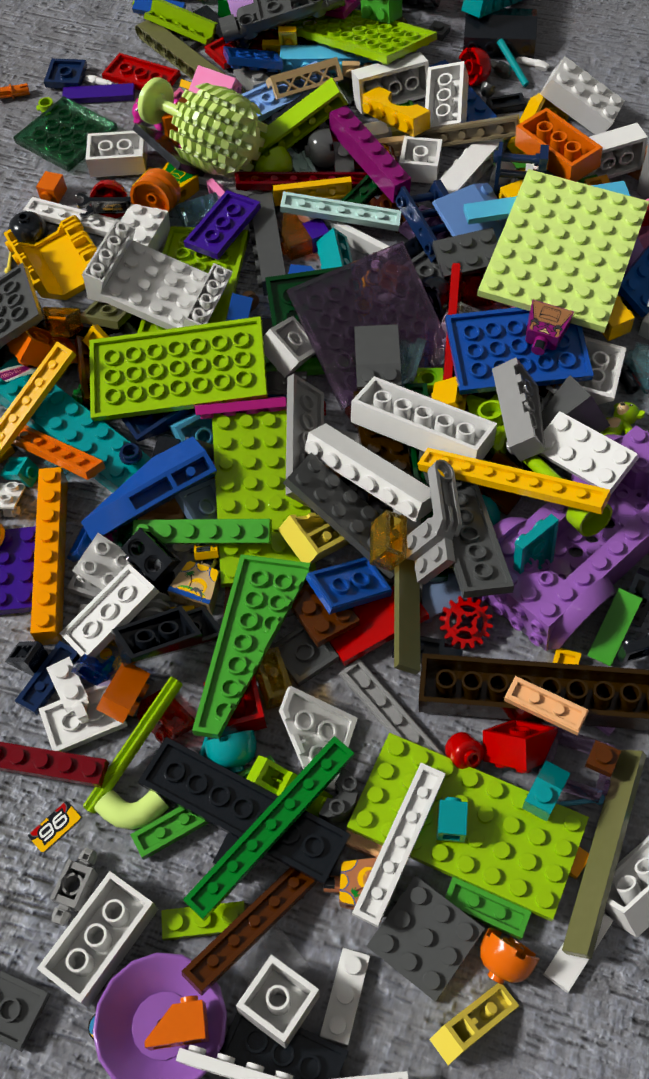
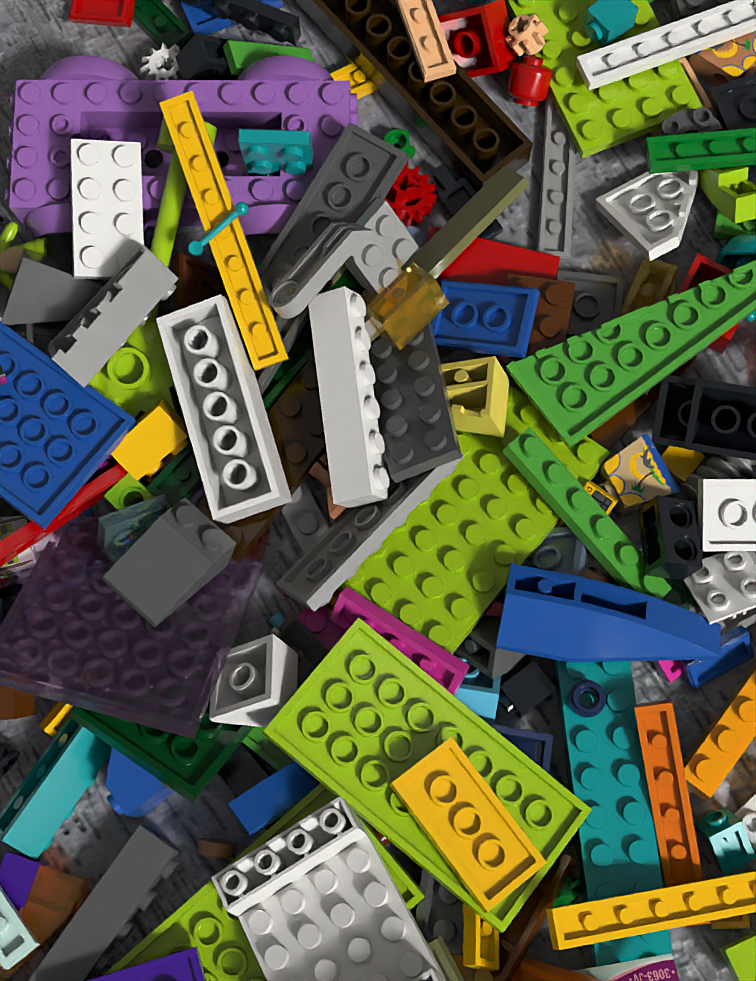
camera: 135 degrees left, 15 degrees up
none -> teal hinge [188,201,249,256]
none -> green plate [380,129,415,159]
none -> yellow plate [389,737,547,913]
none -> light nougat gear [505,13,548,57]

